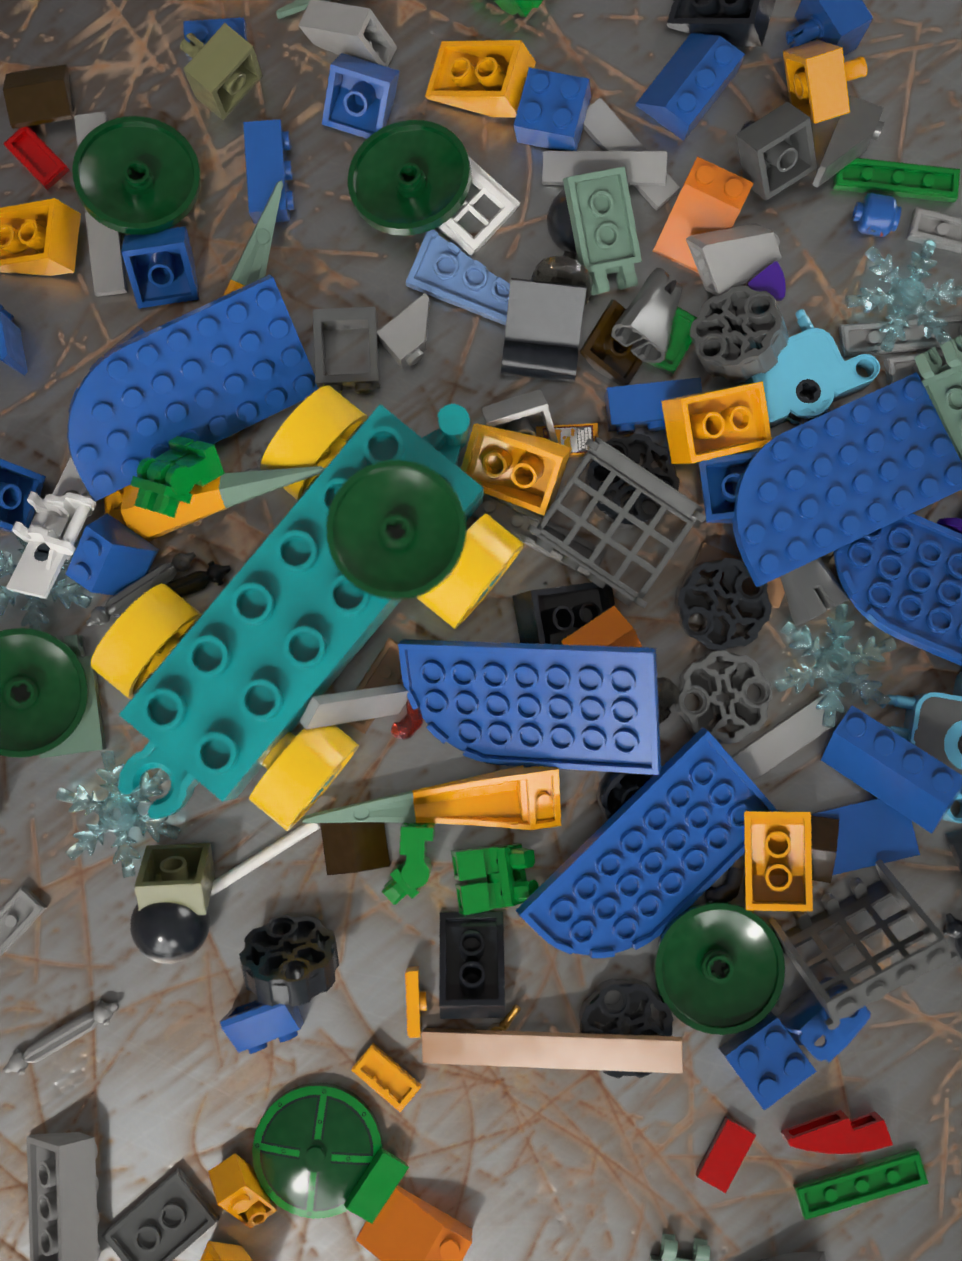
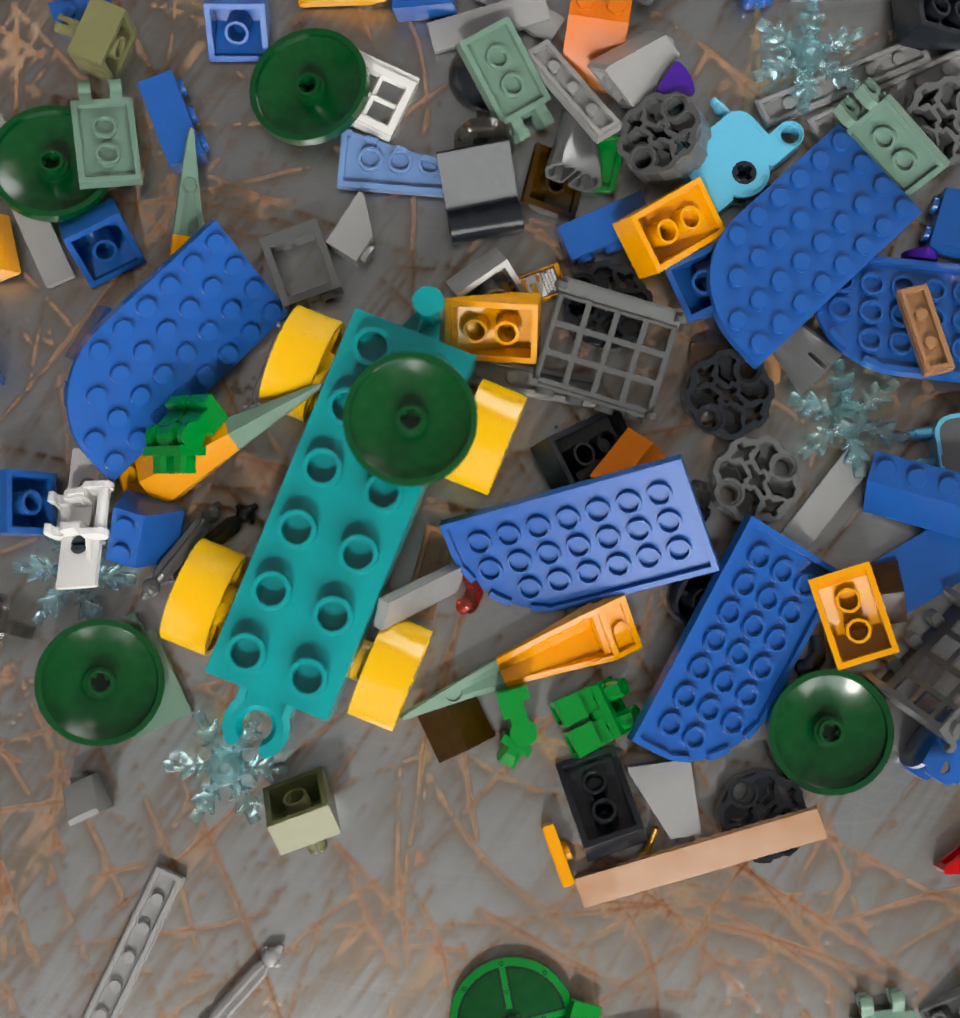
camera: 20 degrees left, 0 degrees up
black piece [130,902,210,964] -> none
white bar [210,823,320,896] -> none
blue slope [220,999,304,1054] -> none
black connector [239,915,339,1007] -> none
light orange plate [351,1043,422,1112] -> none
red tile [696,1117,756,1193] -> none
blue brick [719,1011,817,1111] -> none
none -> sand green tile [70,78,143,189]
none -> light grey tile [527,39,622,144]
none -> light grey slope [625,759,702,843]
none -> medium nougat tile [895,283,956,378]

